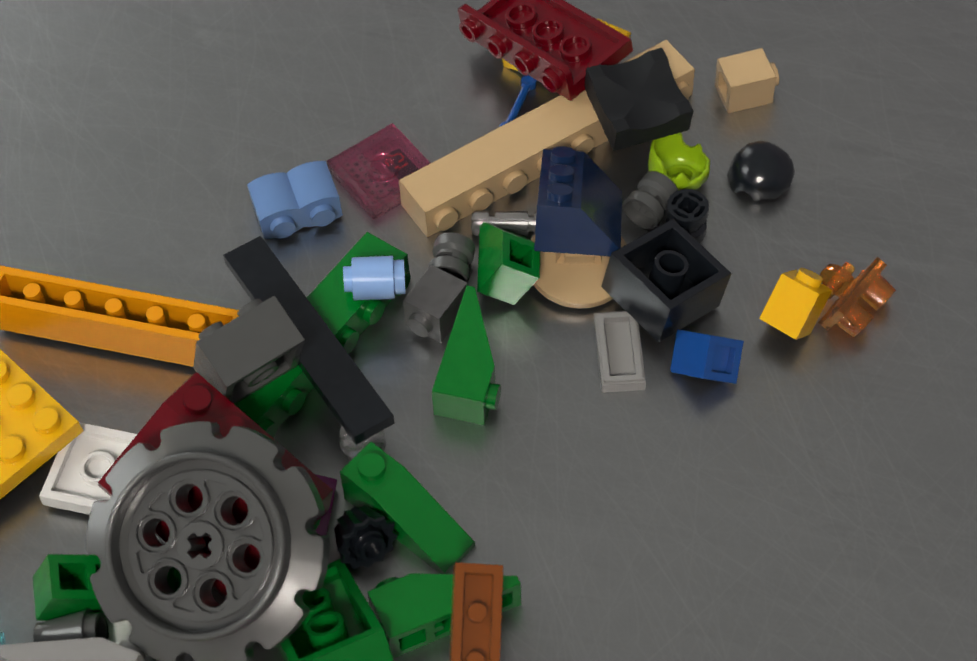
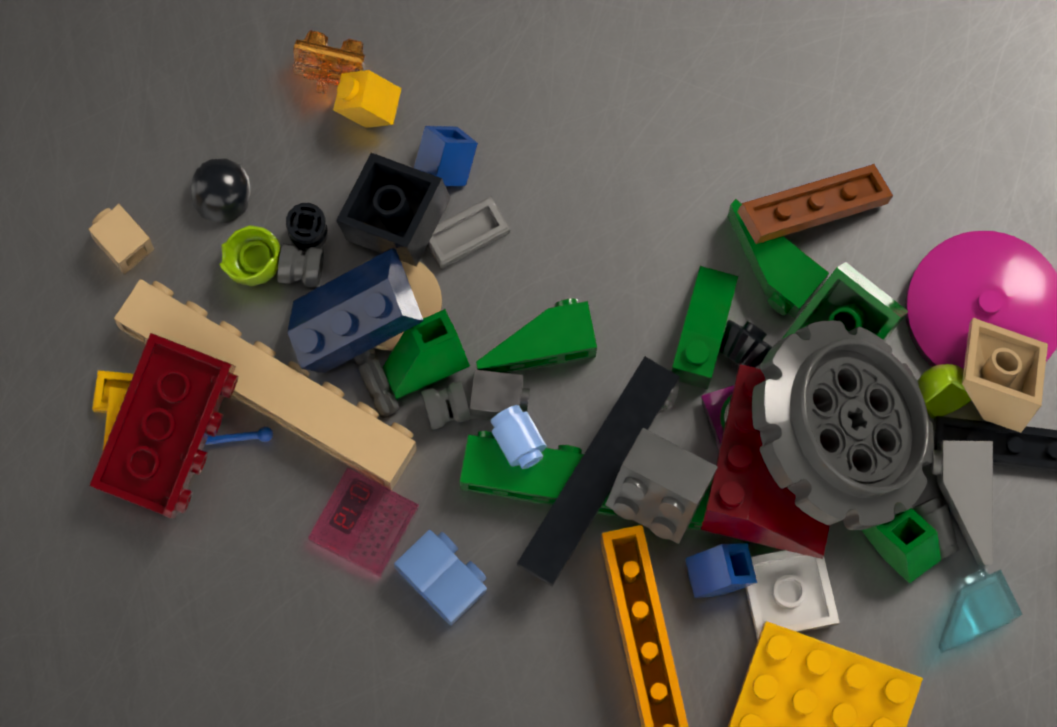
camera: 120 degrees left, 20 degrees up
black brick [585,48,693,151] -> none
none -> blue brick [685,543,758,598]

